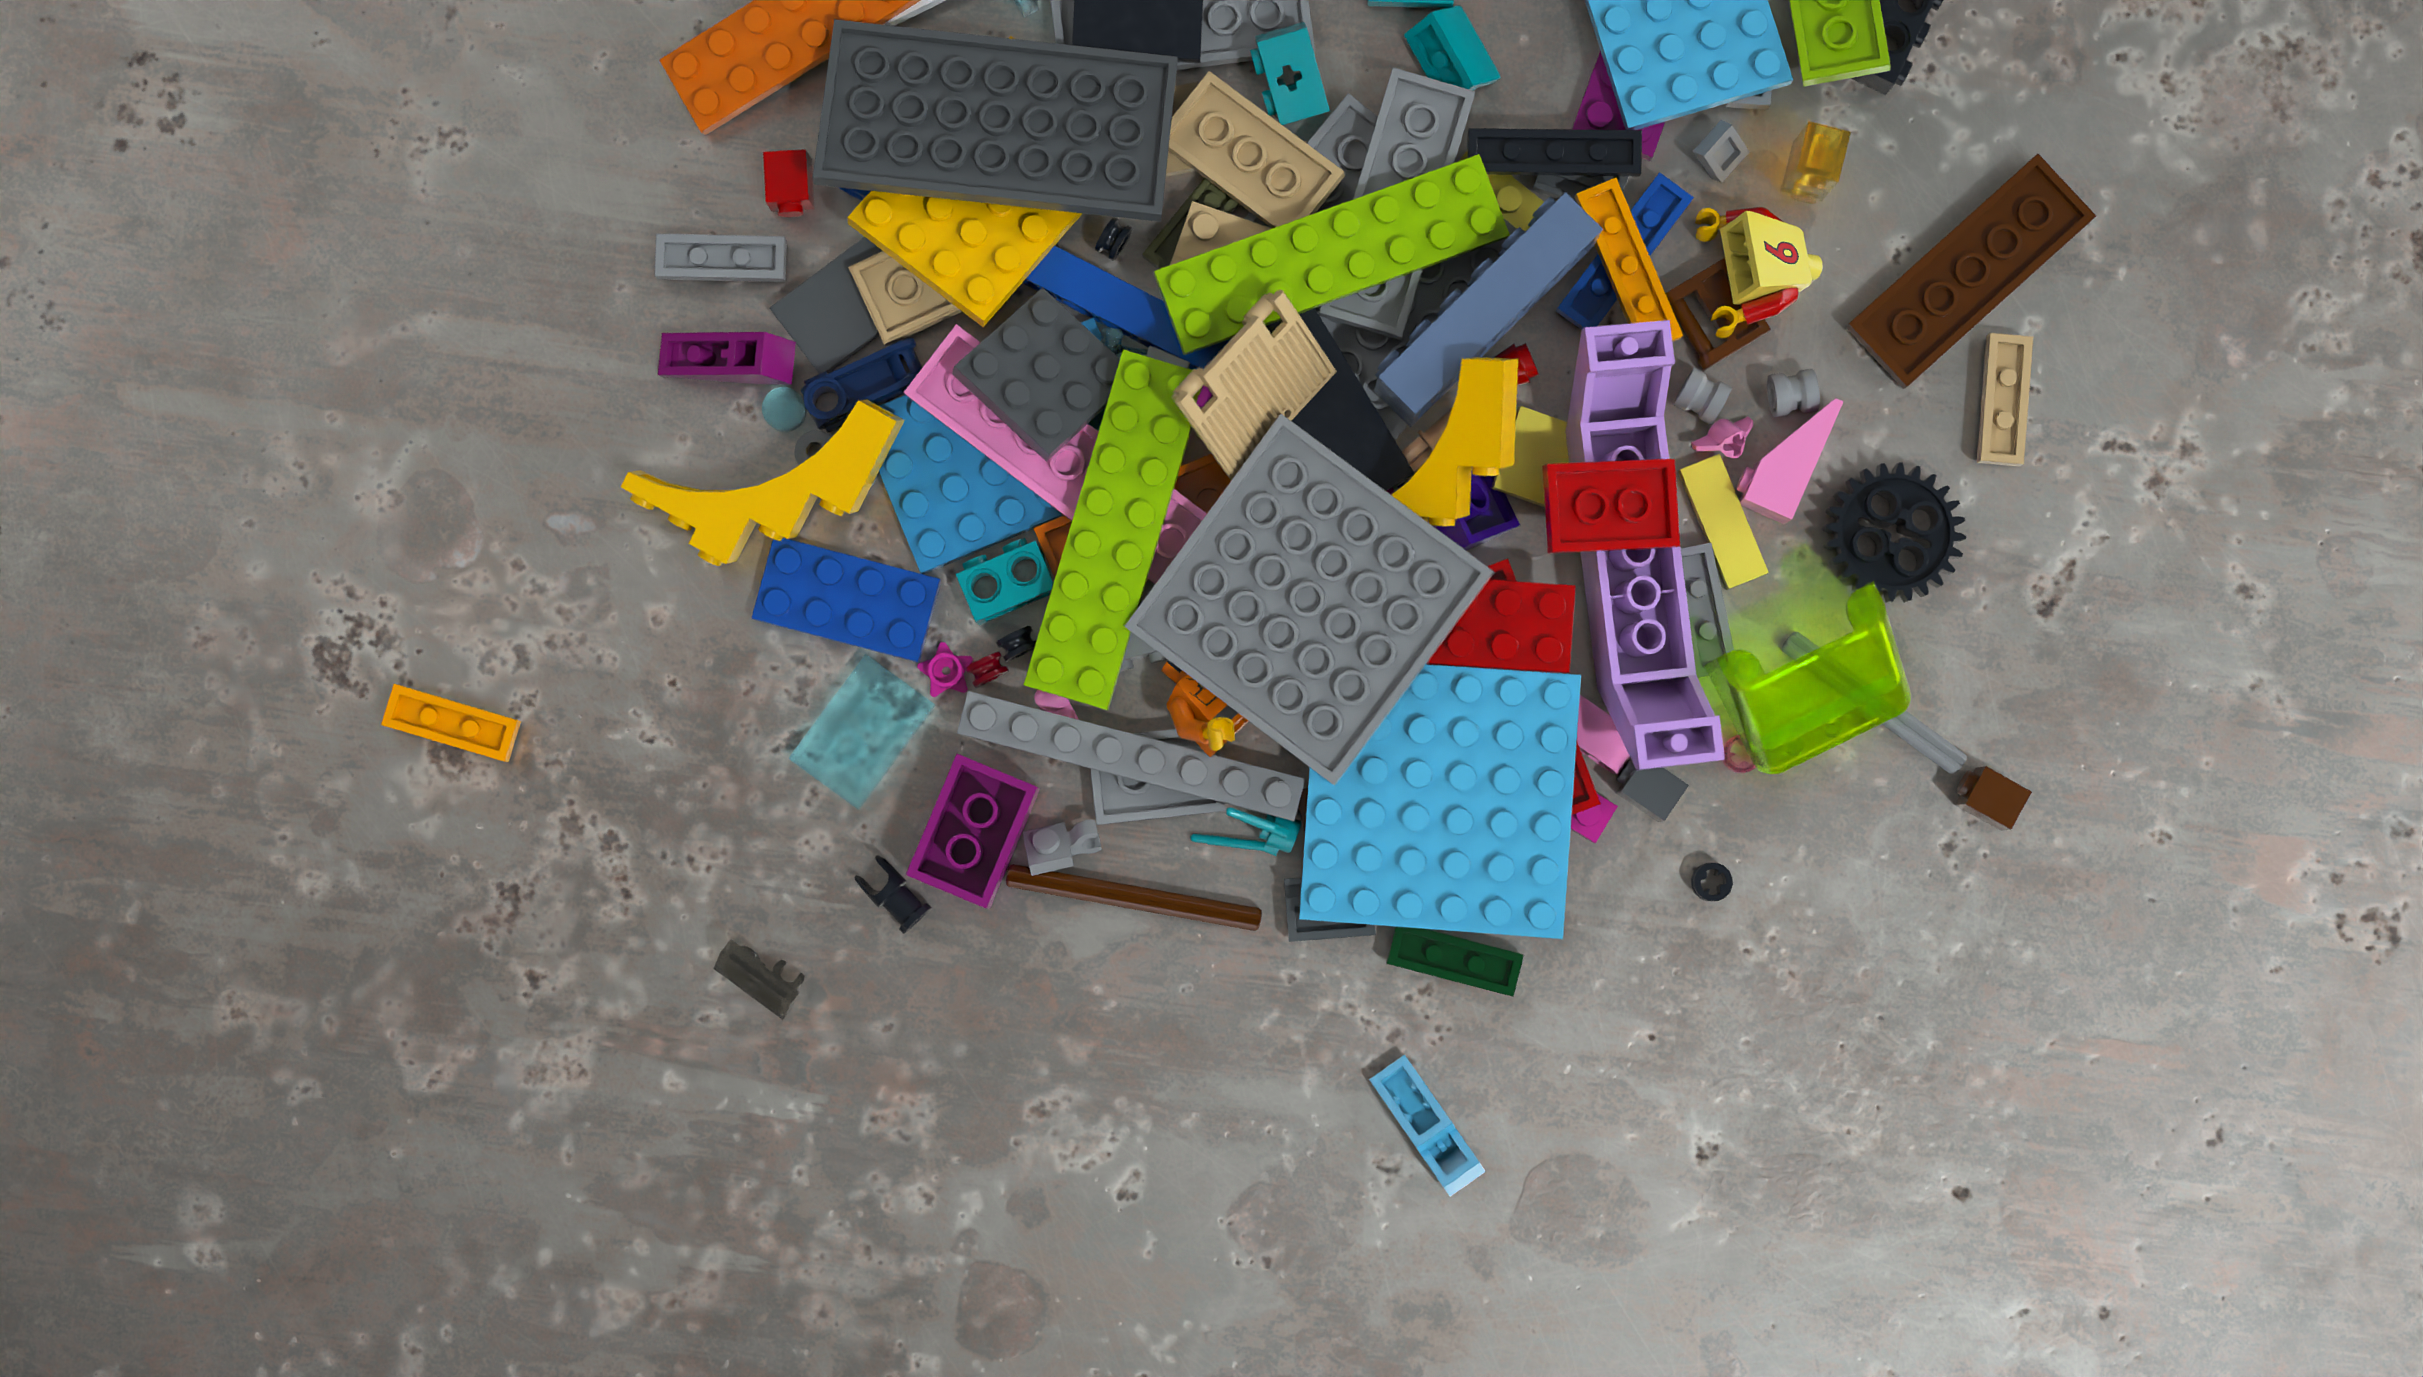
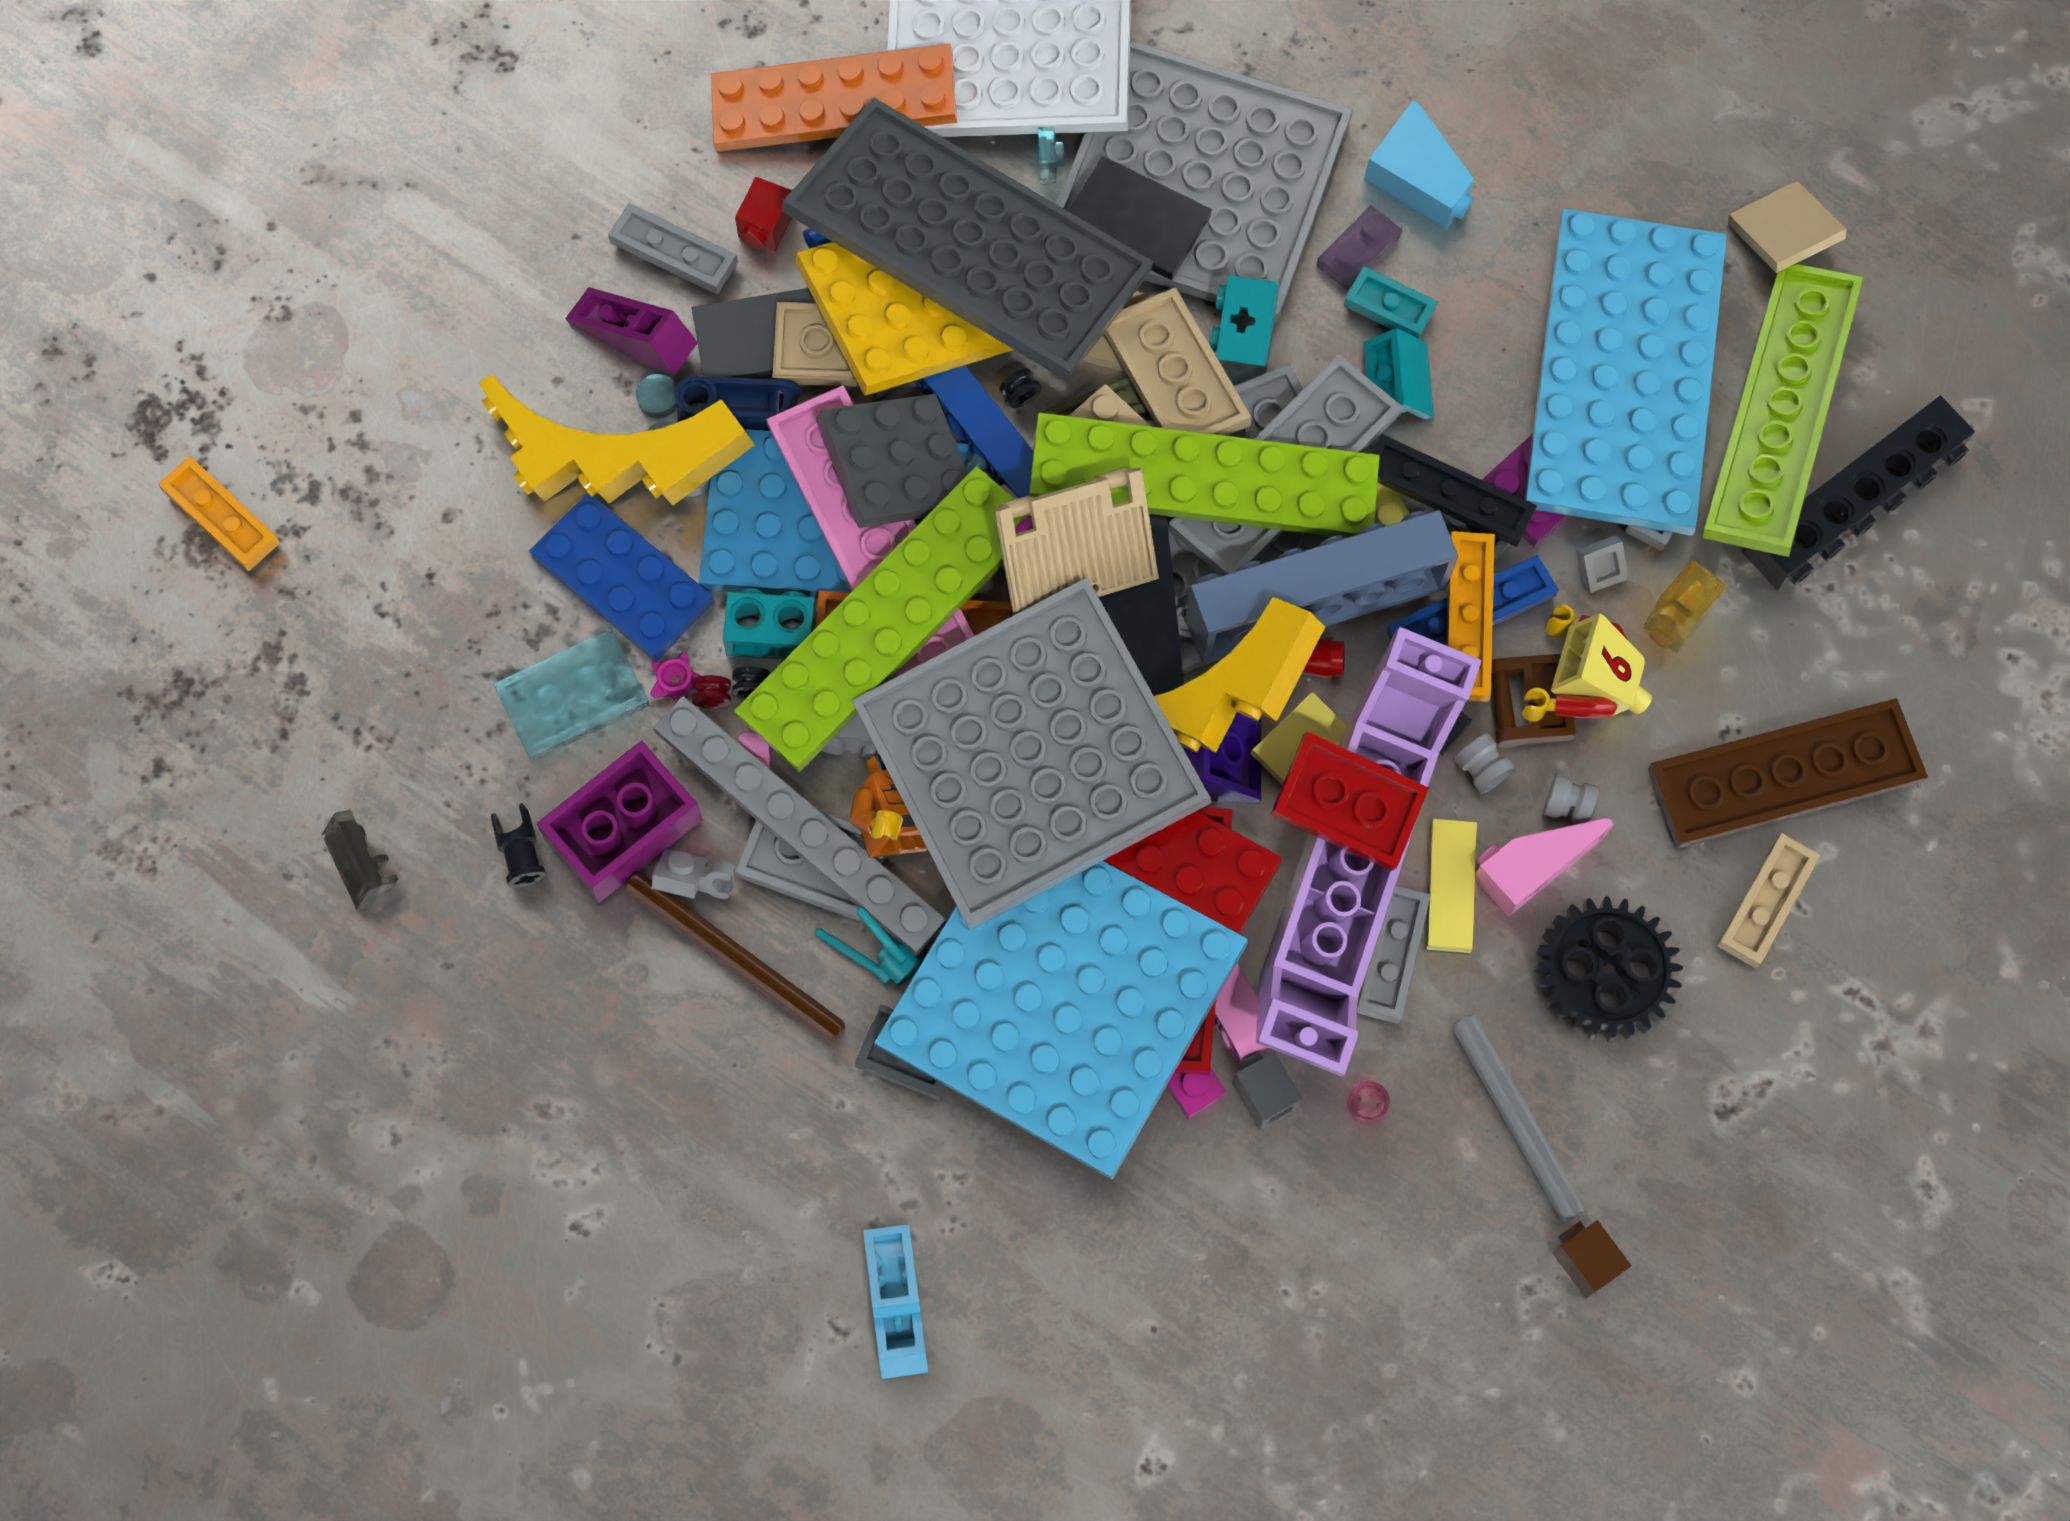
camera: 20 degrees right, 15 degrees down
dark green plate [1386,927,1524,997] -> none
bright pink piece [1691,417,1753,458] -> none
black bush [1691,863,1733,901] -> none
clear neon green windscreen [1704,582,1911,775] -> none

